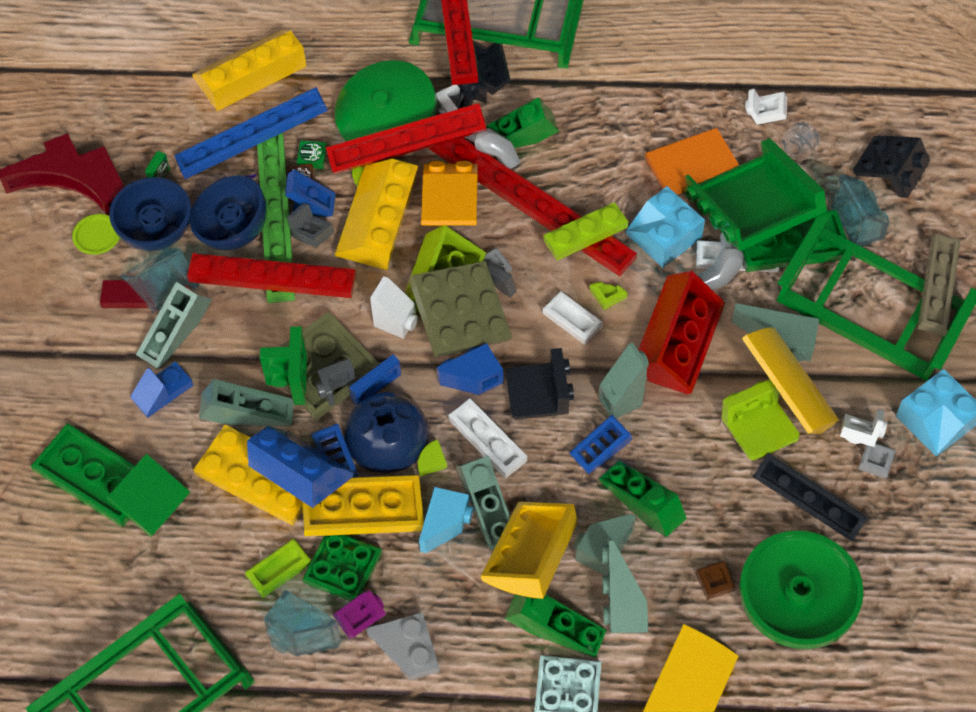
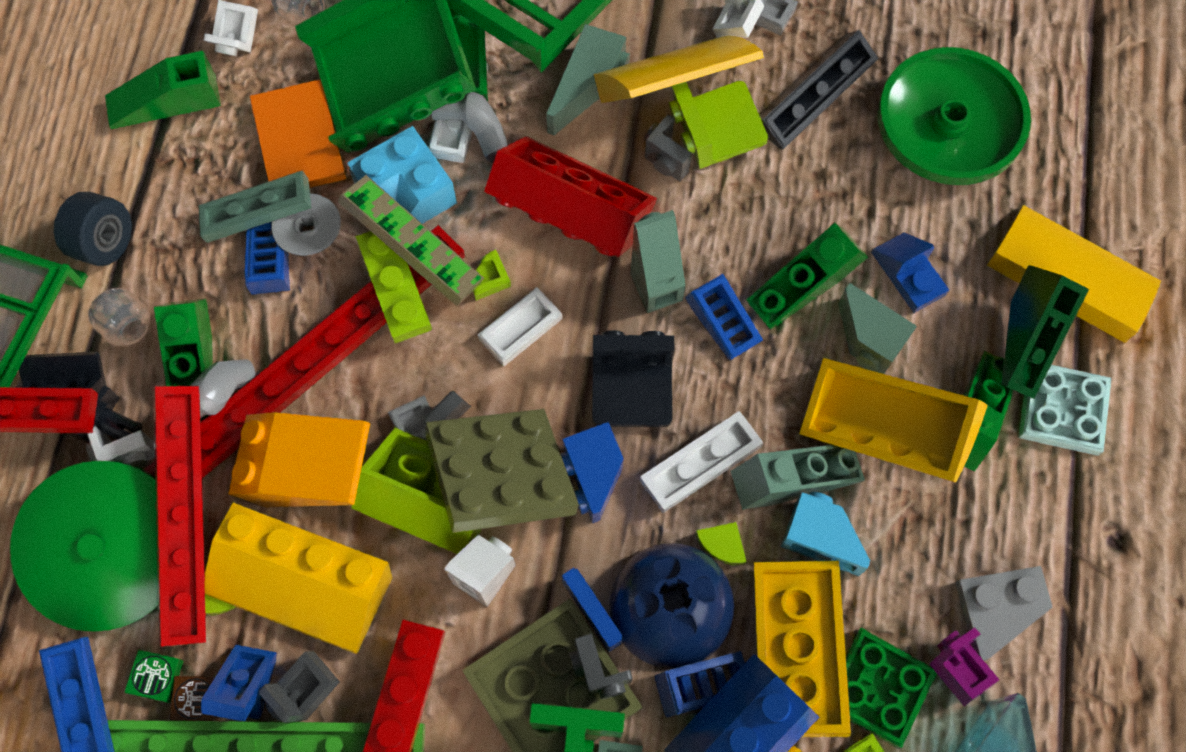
camera: 85 degrees left, 10 degrees up
sand green slope [601,538,648,633] -> none
reddish brown tile [696,560,736,600] -> none
none -> black wheel [53,192,132,266]
none -> clear head [88,288,150,346]
none -> green slope [105,51,221,129]
none -> sand green tile [198,171,311,243]
none -> blue slope [245,222,290,295]
none -> light grey piece [272,194,341,256]
none -> tile [338,175,484,306]
none -> dark grey bracket [644,114,692,182]
none -> blue slope [871,232,949,313]
none -> dark green slope [1001,265,1089,399]

